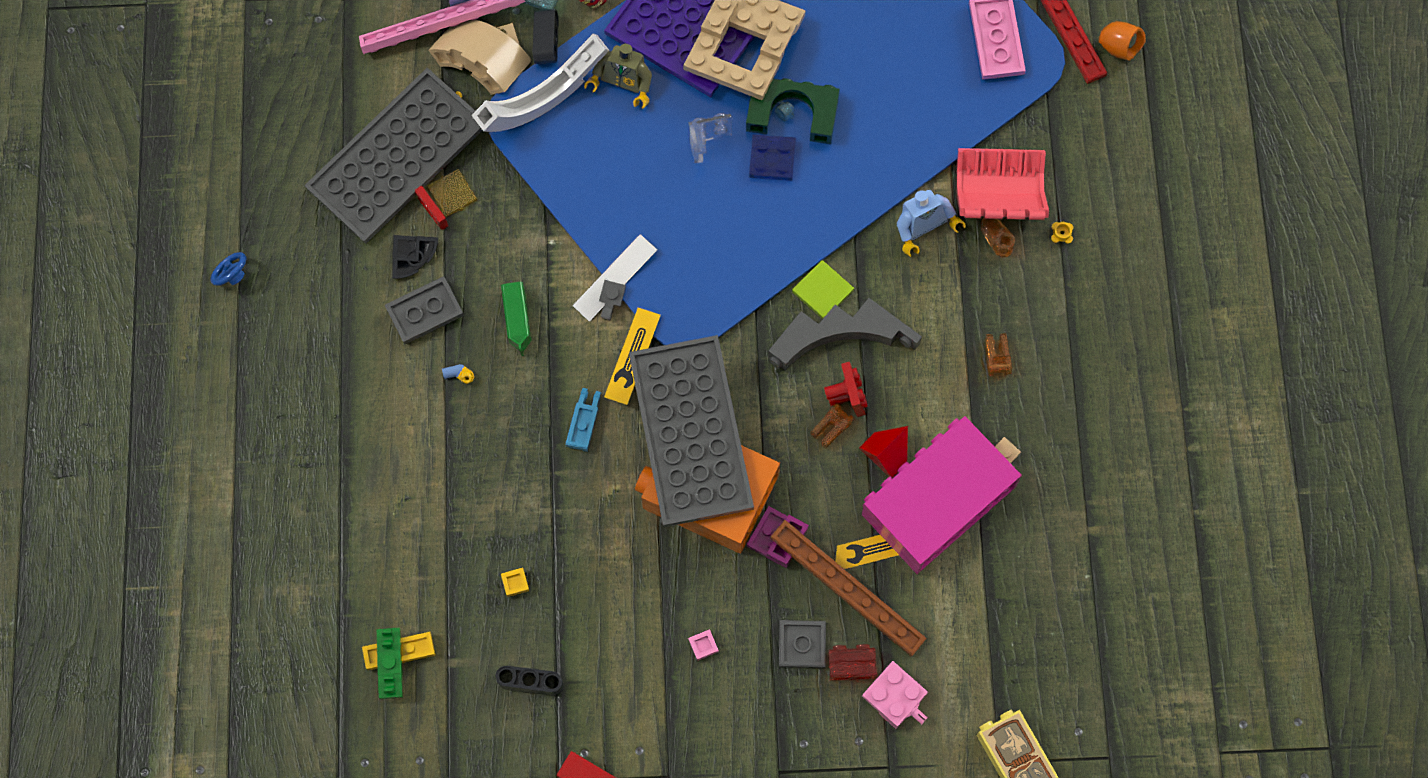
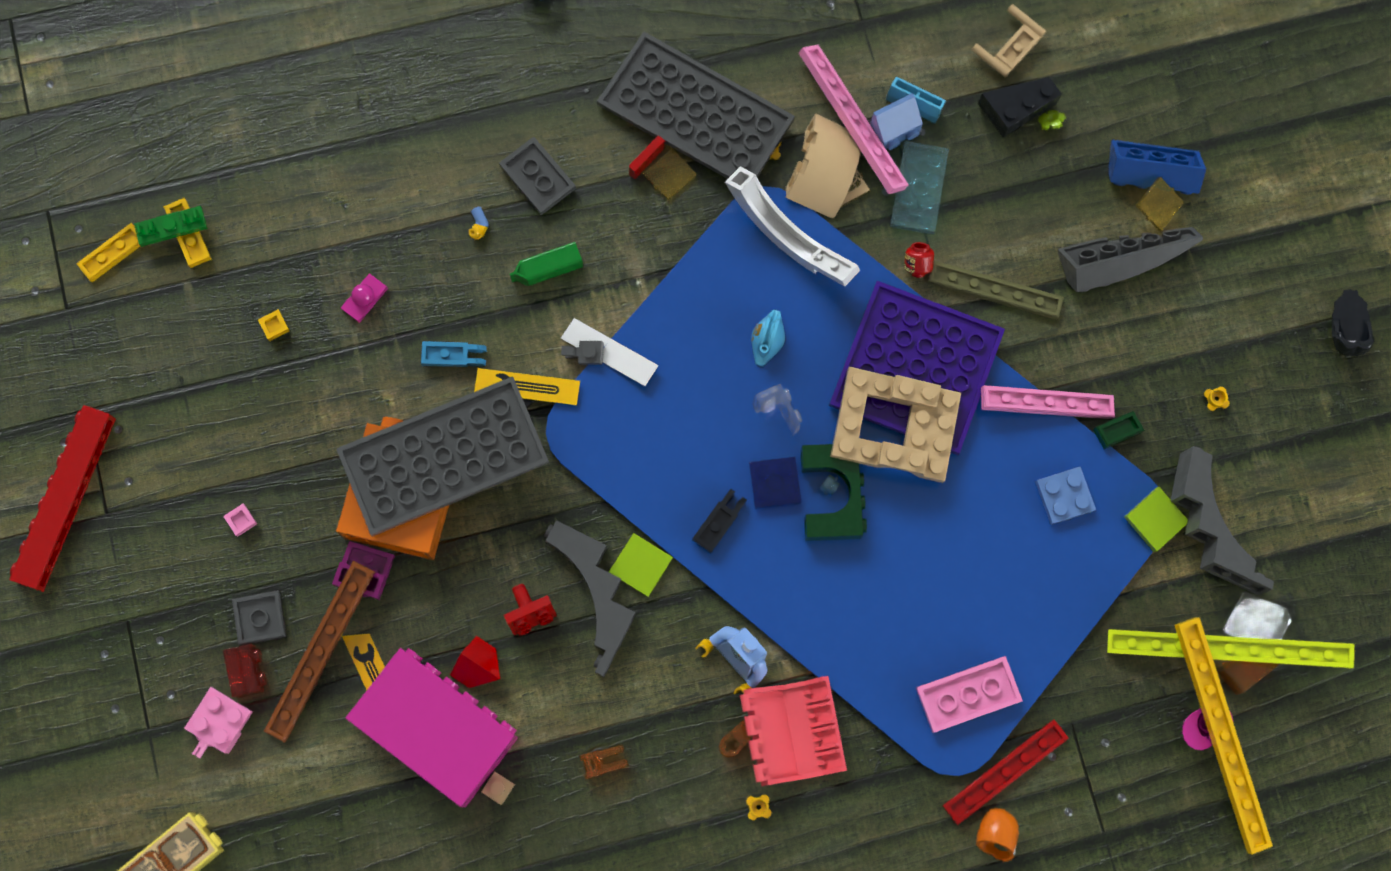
camera: 70 degrees right, 5 degrees up
black brick [392,235,438,279] -> none
black beam [495,666,564,696] -> none
black beam [532,9,559,64] -> none
olive torso [584,44,652,109] -> none
clear orange piece [810,403,855,449] -> none
none -> yellow tile [76,222,141,282]
none -> dark pink tile [341,273,388,323]
none -> black hinge [692,489,747,553]
none -> medium azure hat [751,310,785,367]

